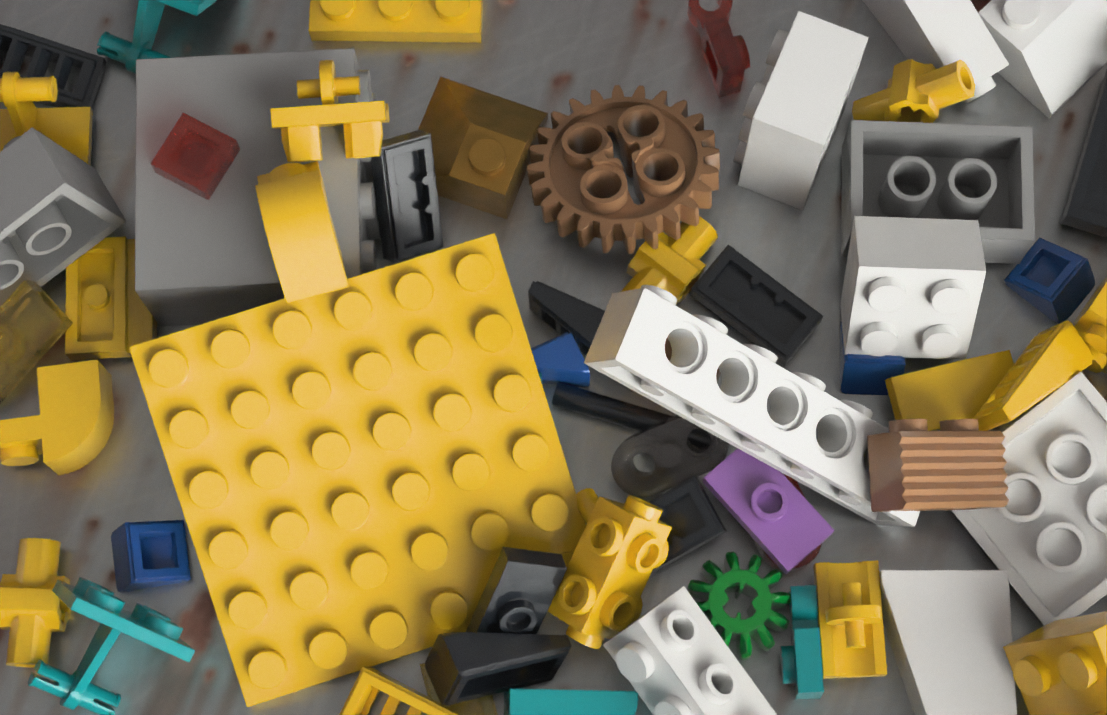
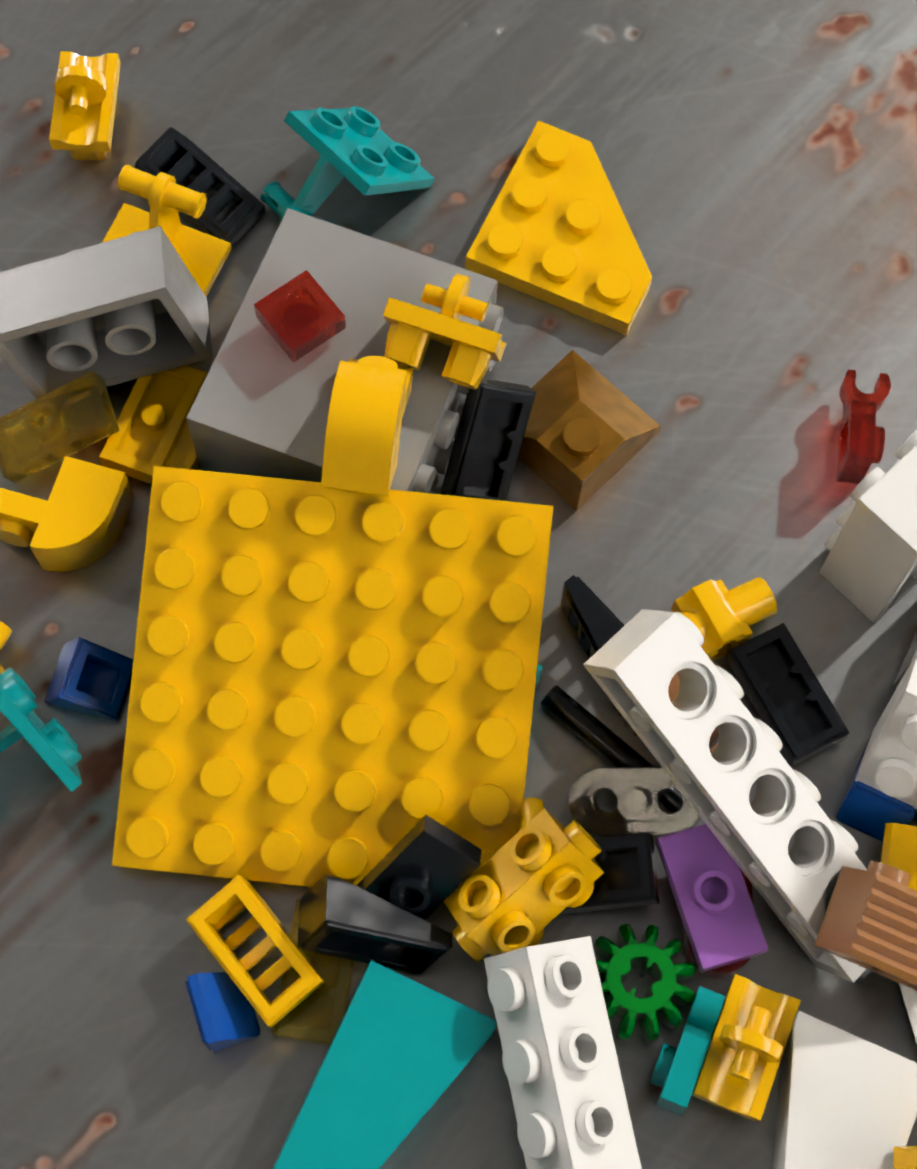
camera: 20 degrees right, 5 degrees down
medium nougat gear [527,85,720,254] -> none
blue slope [531,332,590,387] -> none

